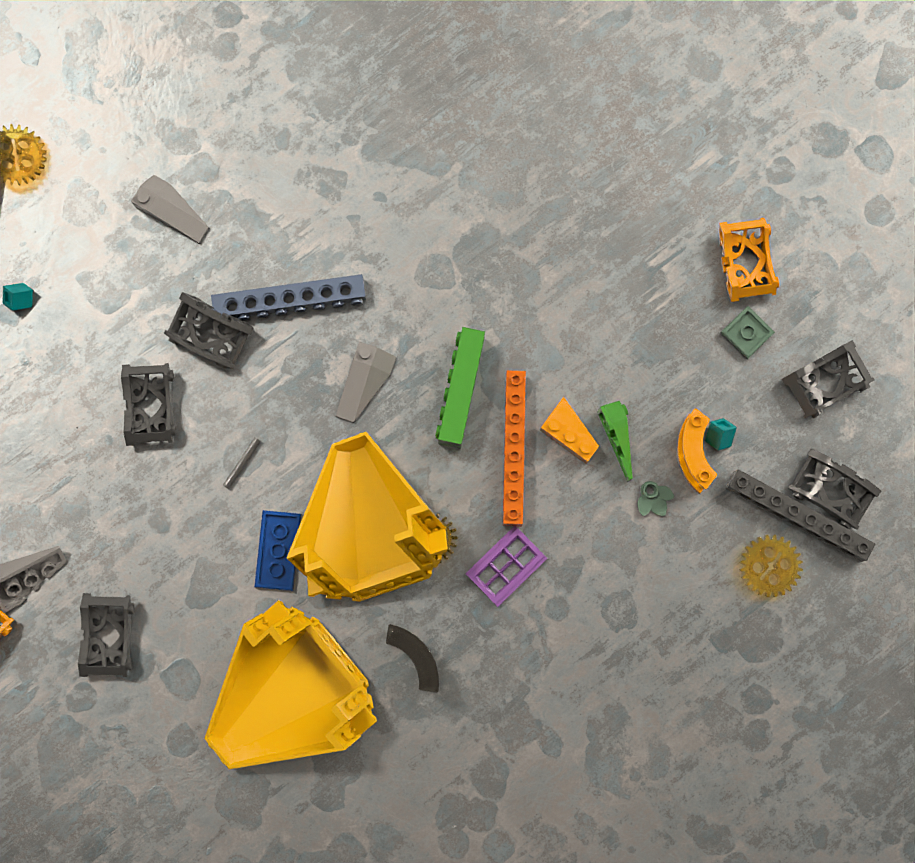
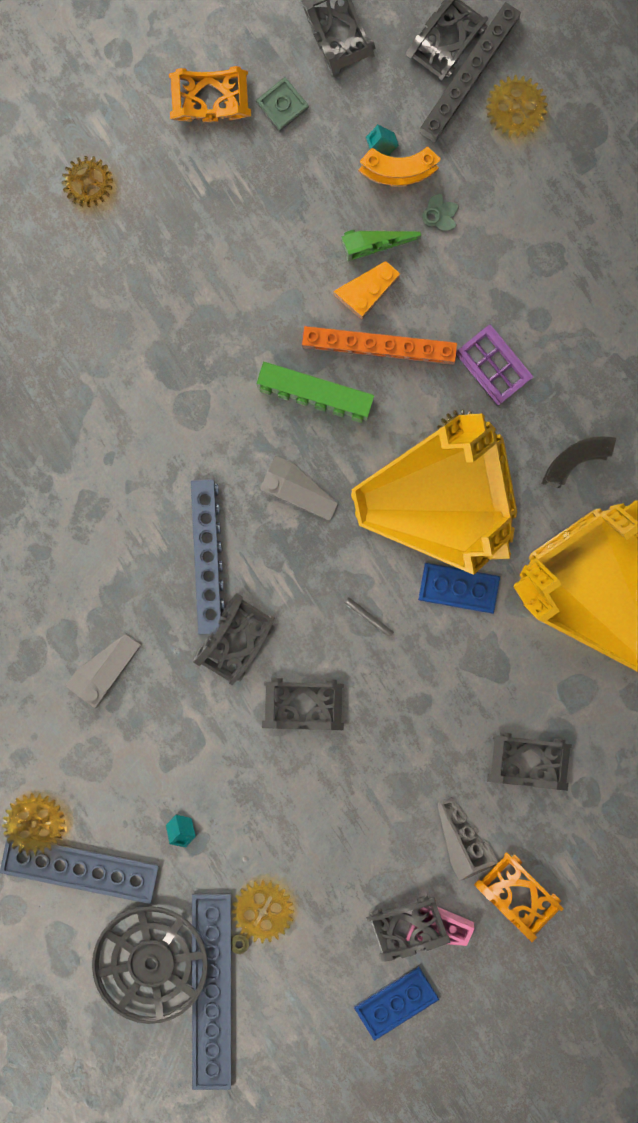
camera: 85 degrees left, 5 degrees up
none -> clear yellow gear [61,156,113,208]

